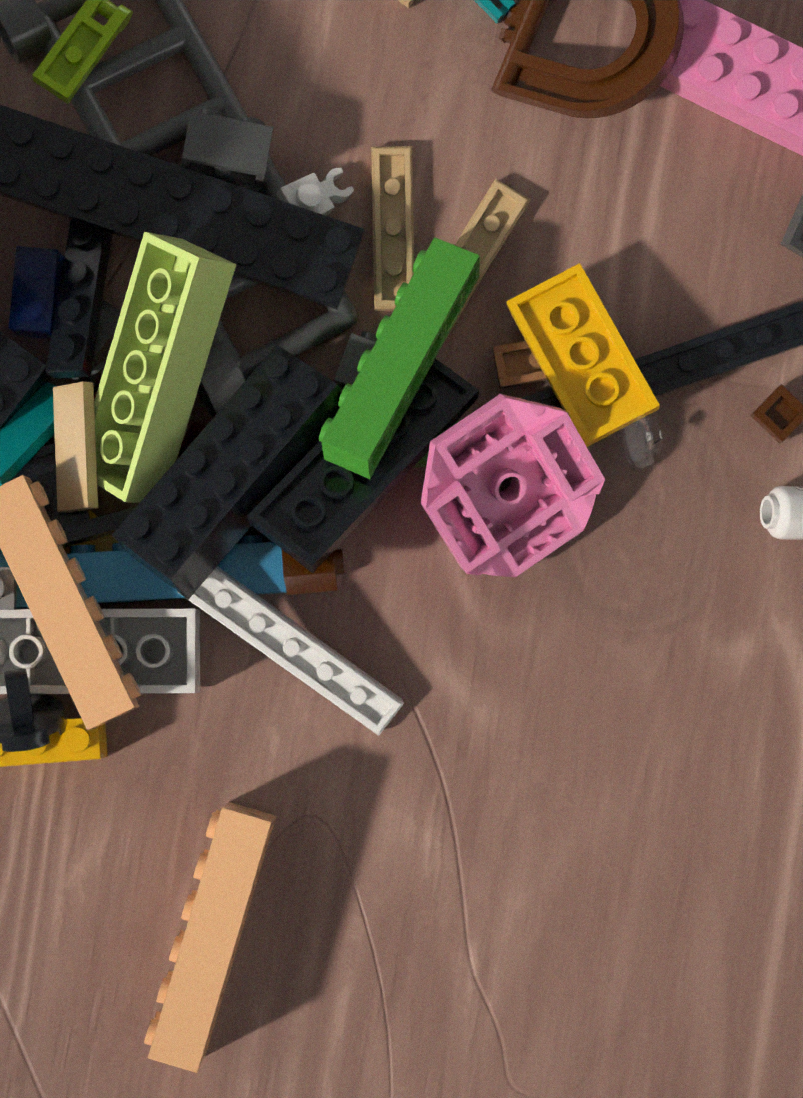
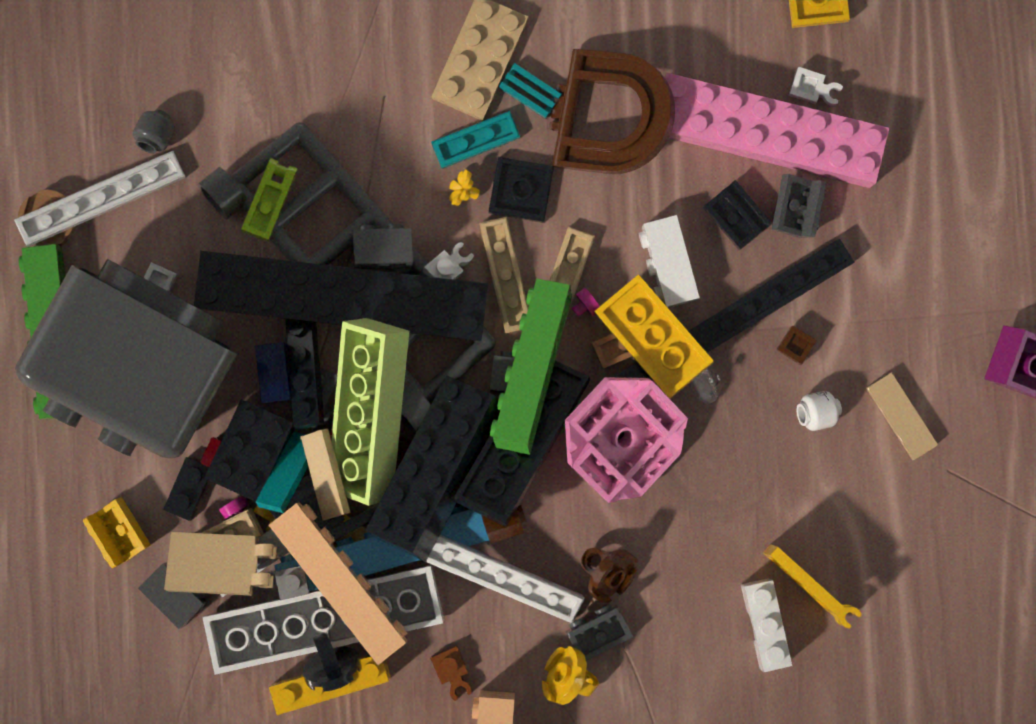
camera: 10 degrees left, 0 degrees up
none -> dark orange plate [430,646,472,701]
none -> teal tile [431,111,520,169]
none -> yellow plant [449,169,480,206]
none -> black tile [488,157,554,223]
none -> yellow tile [542,646,599,705]
none -> dark grey bracket [566,604,633,661]
none -> dark pink tile [572,288,600,317]
none -> reddish brown tile [581,548,638,603]
none -> white brick [639,215,700,308]
none -> black plate [703,180,772,251]
none -> white arch [741,578,792,672]
none -> yellow tile [763,544,862,629]

